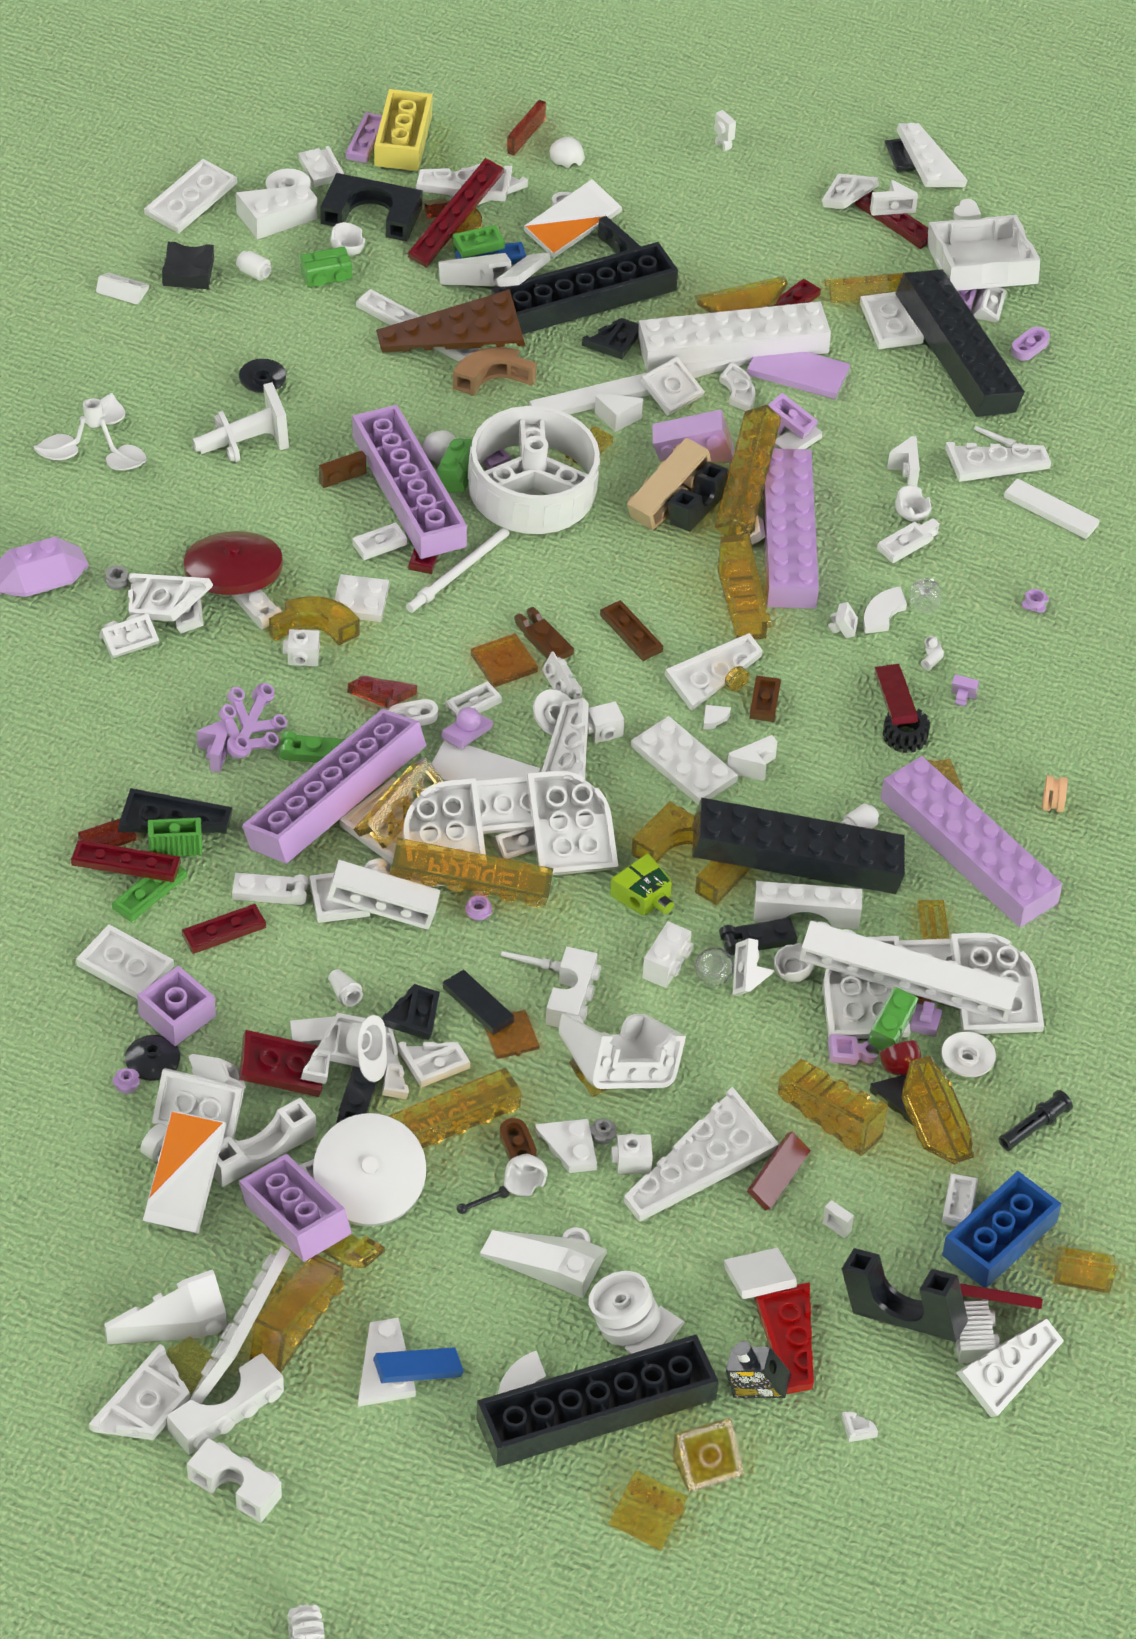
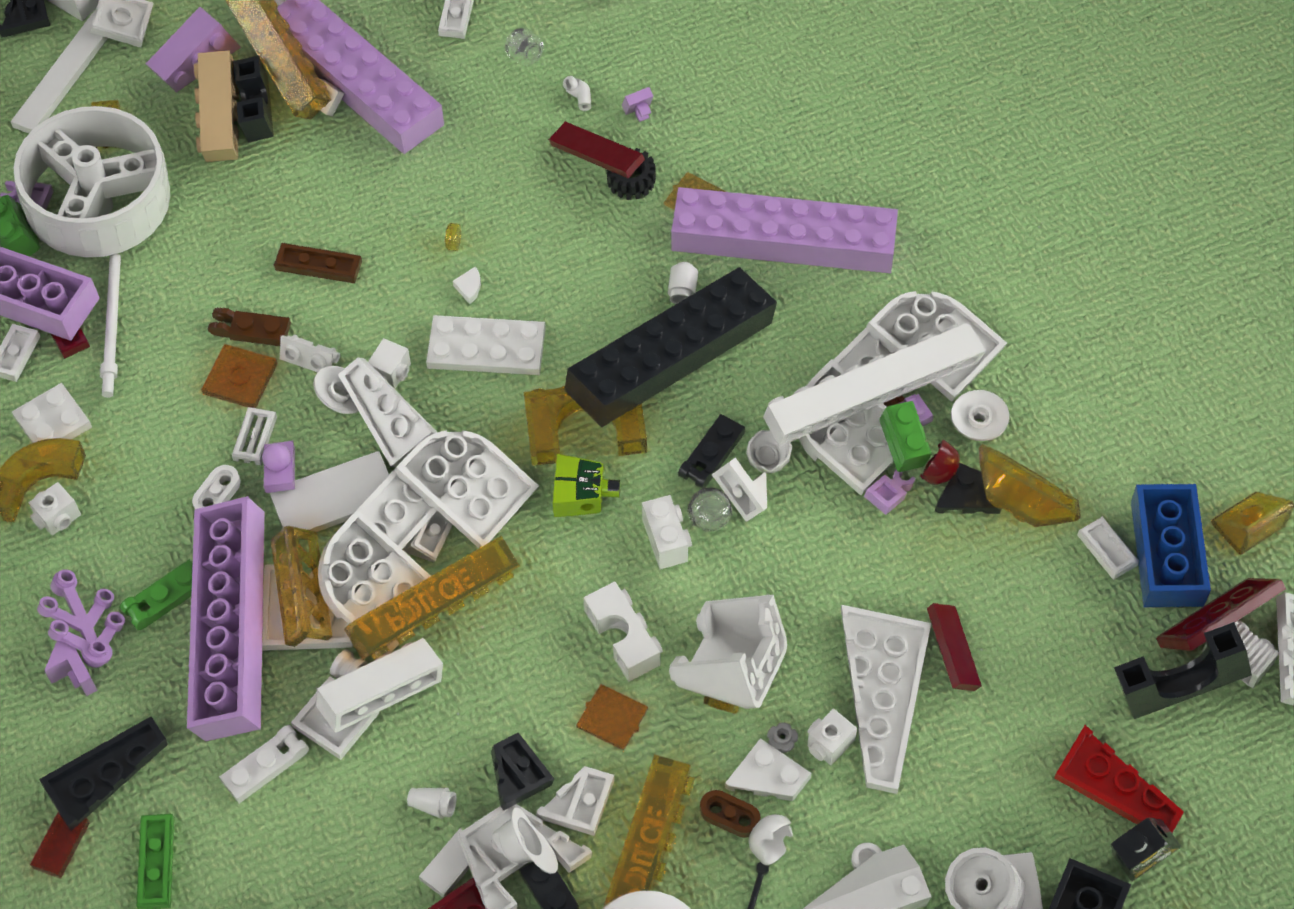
camera: 40 degrees left, 10 degrees up
dark red tile [71,840,181,882] -> none
bright green brick [148,817,202,857] -> none
dark red tile [182,904,266,954] -> none
clear red wing [347,676,418,708] -> none
black tile [443,969,514,1035] -> none
lavender plate [465,895,492,920] -> none
white piece [501,951,561,972] -> none
white slope [595,393,643,432] -> none
white wing [665,633,763,711] -> none
clear yellow wedge [717,533,771,640] -> none
white tile [724,1247,797,1299] -> none
white slope [727,735,777,781] -> none
reddish brown plate [749,675,781,722] -> none
white arch [753,881,862,930] -> none
clear yellow wedge [778,1059,888,1156] -> none
white tile [822,1200,854,1238] -> none
white tile [828,602,858,638] -> none
white tile [841,1412,878,1442] -> none
white tile [863,587,907,634] -> none
clear yellow tile [917,900,949,940] -> none
black pin [998,1090,1073,1151] -> none
light nougat wheel [1042,775,1068,813] -> none

